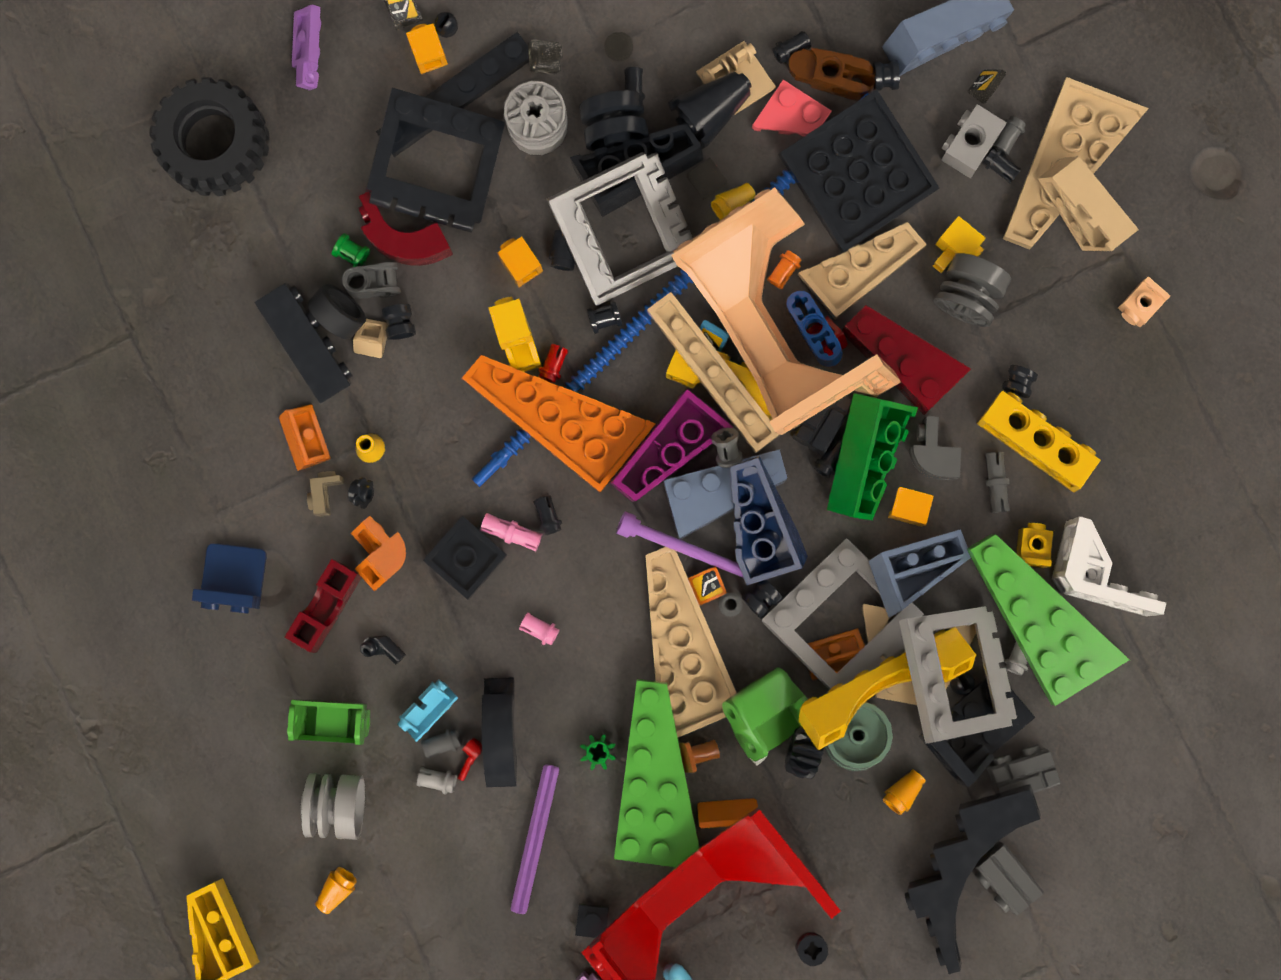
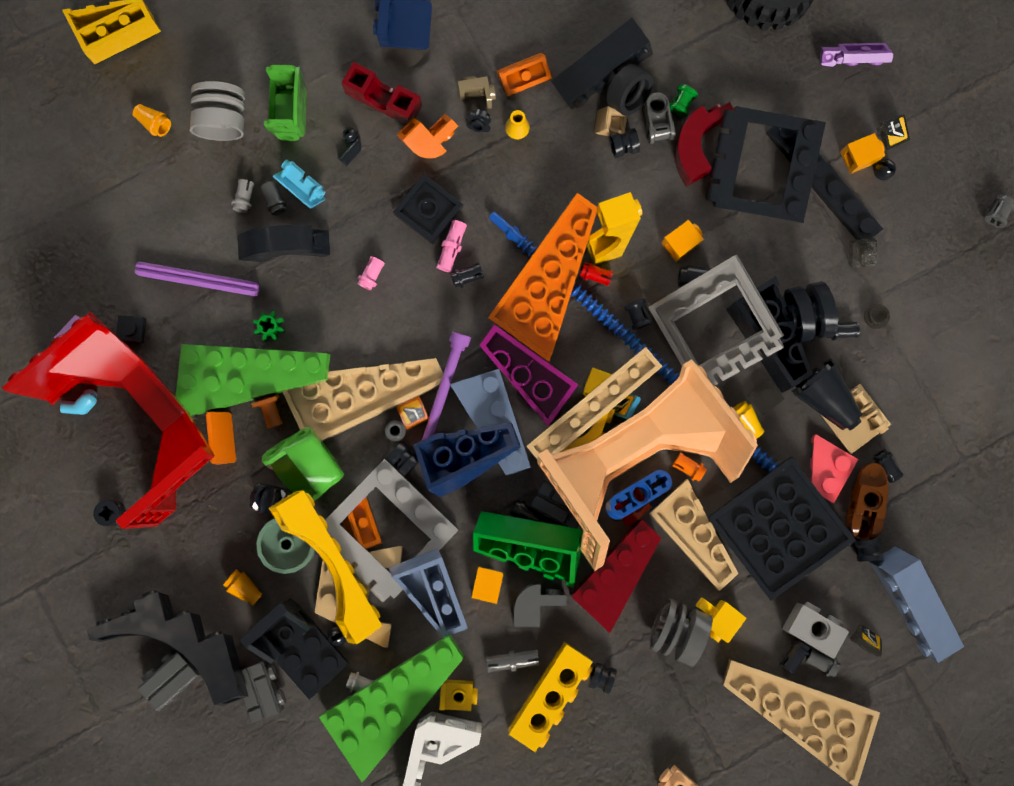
camera: 80 degrees right, 0 degrees up
red hand [457,738,483,781] -> none
light grey wheel [504,81,568,155] -> none
dark grey bush [711,428,743,468] -> none
light grey hinge [899,606,1017,744] -> none
tan wedge [1038,156,1139,251] -> none

